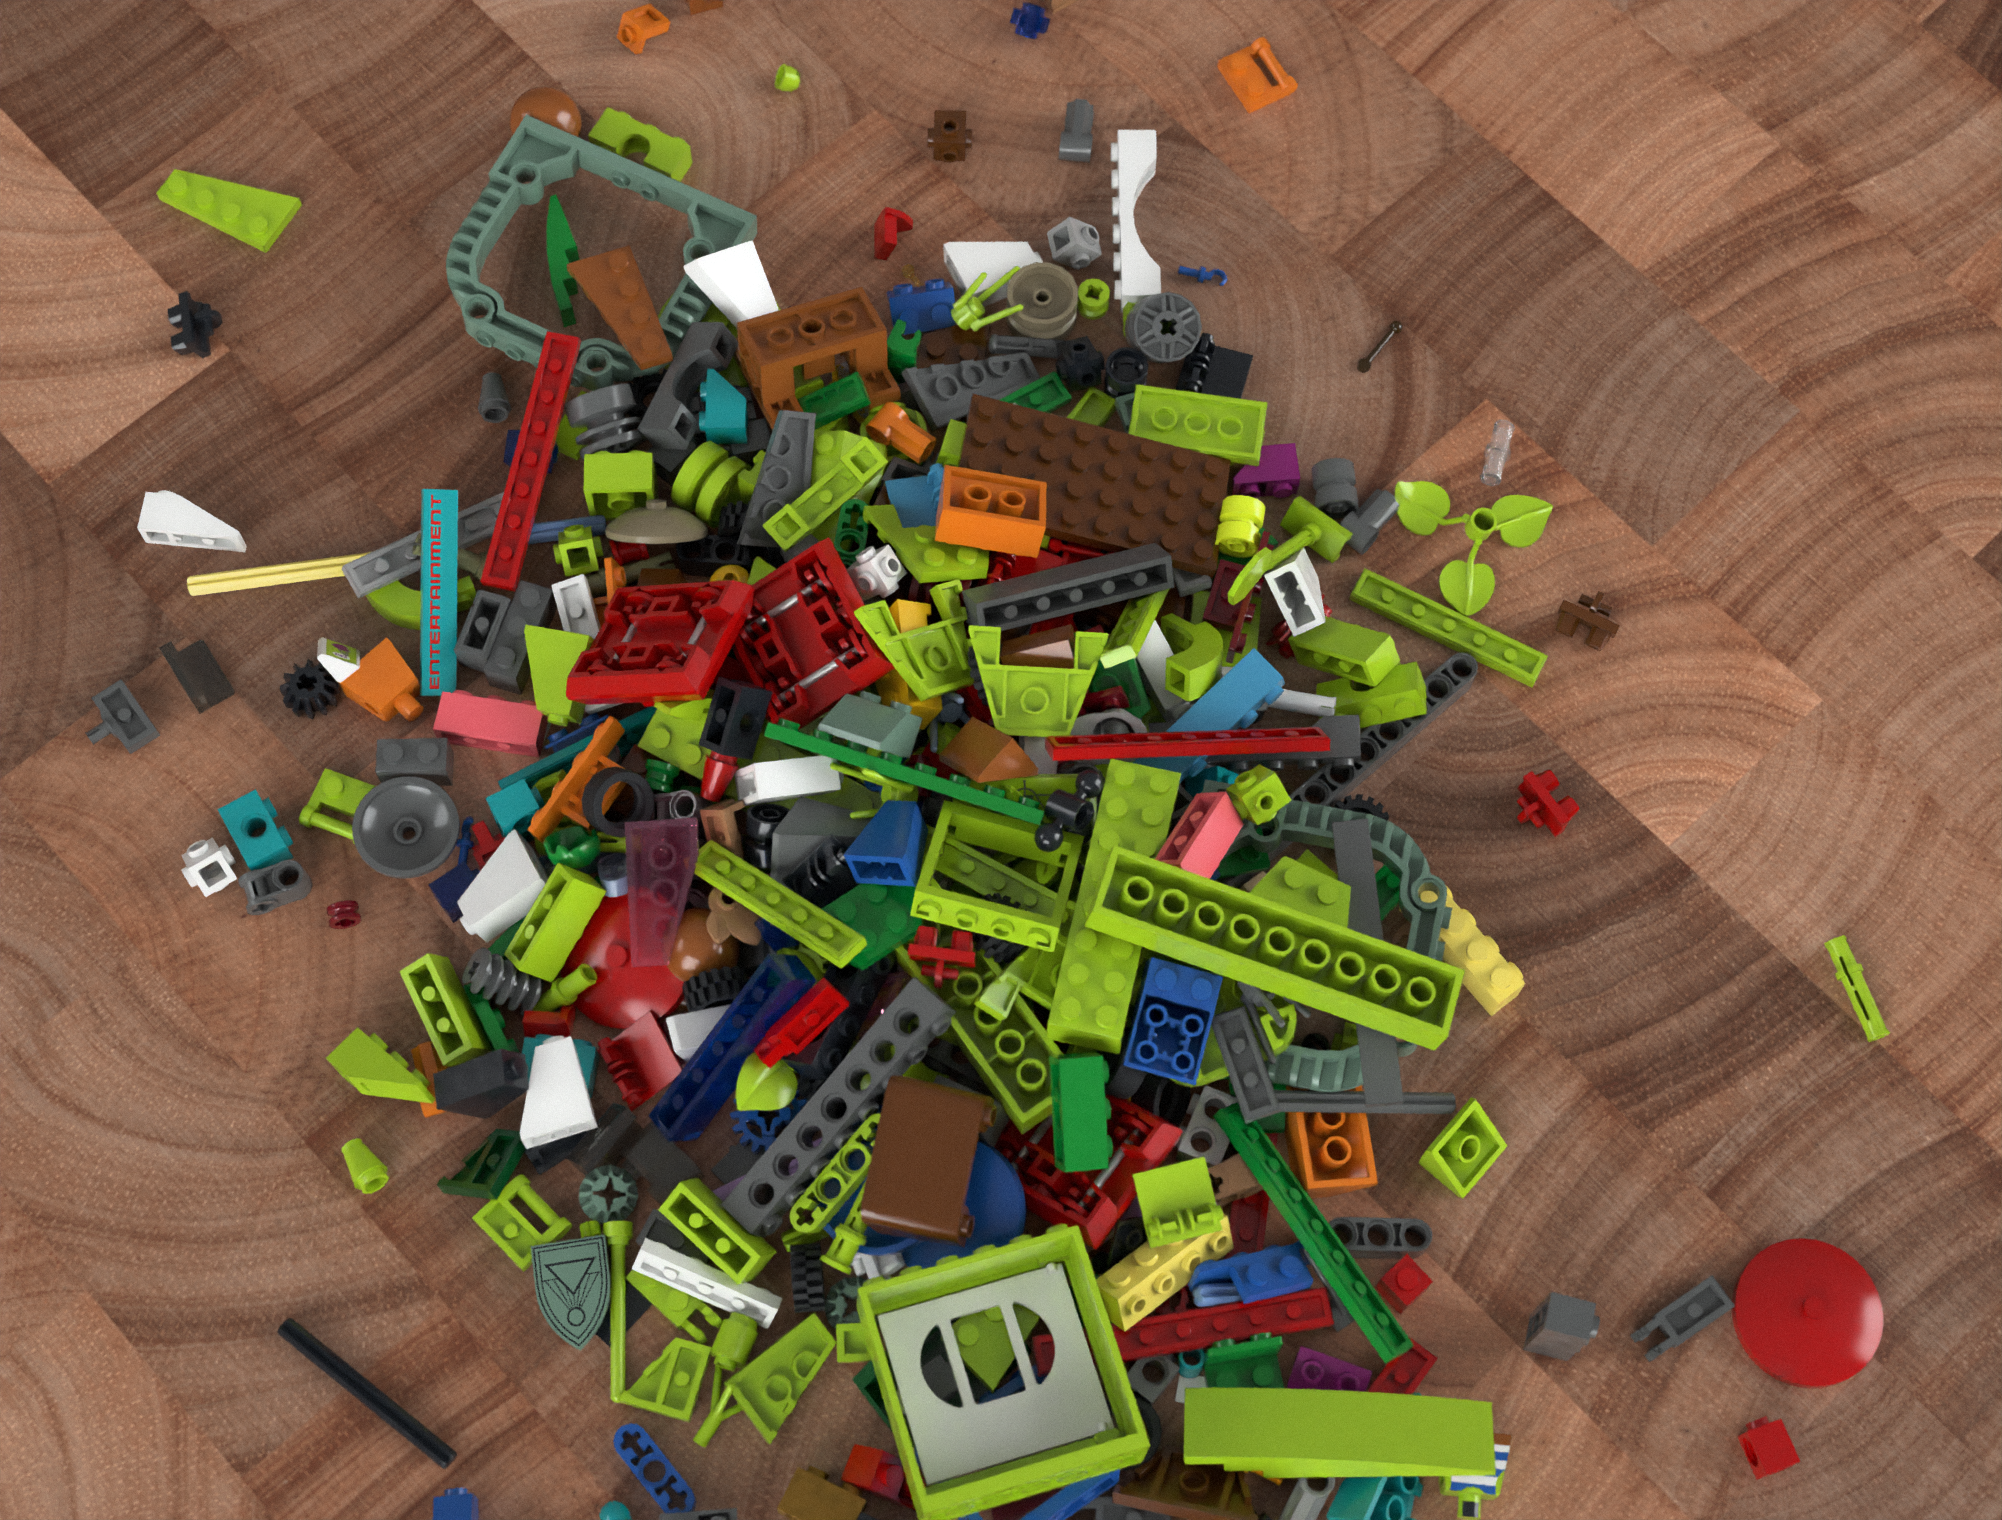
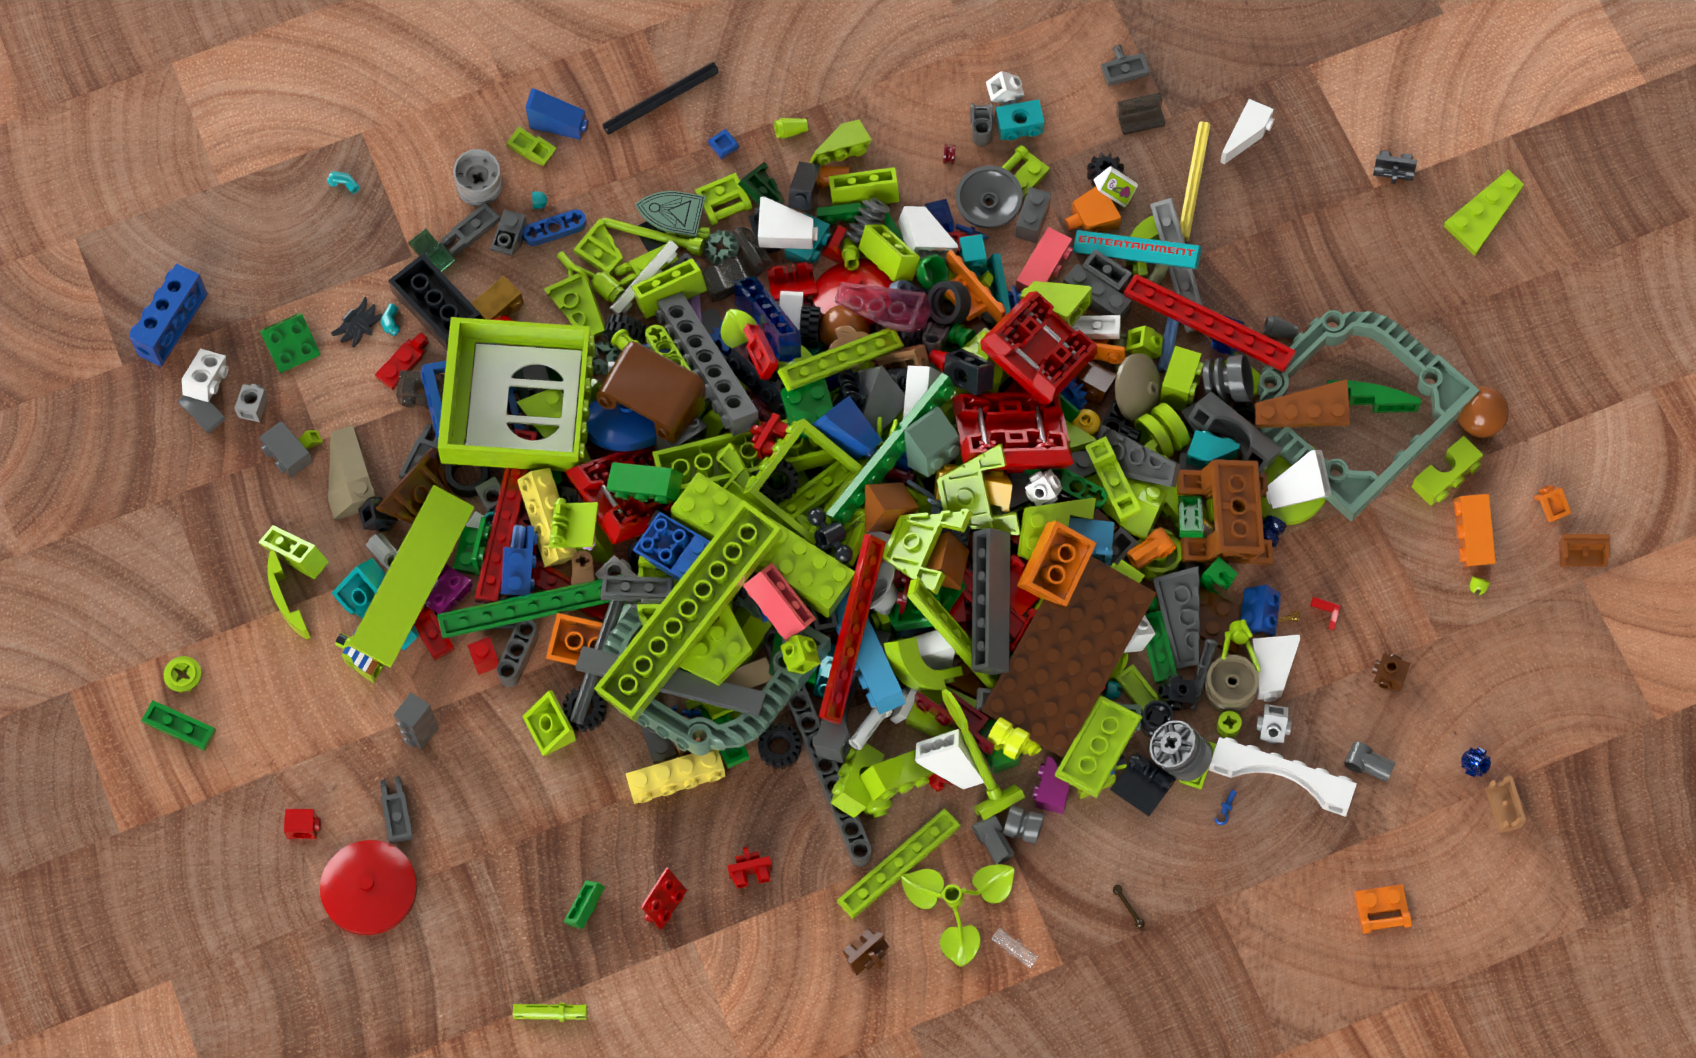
camera: 115 degrees right, 0 degrees up
none -> black tyre [562,686,606,732]
none -> green plate [564,880,605,929]
none -> red hinge [640,867,687,930]
none -> blue tile [708,129,739,159]
none -> orange wedge [1452,494,1496,567]

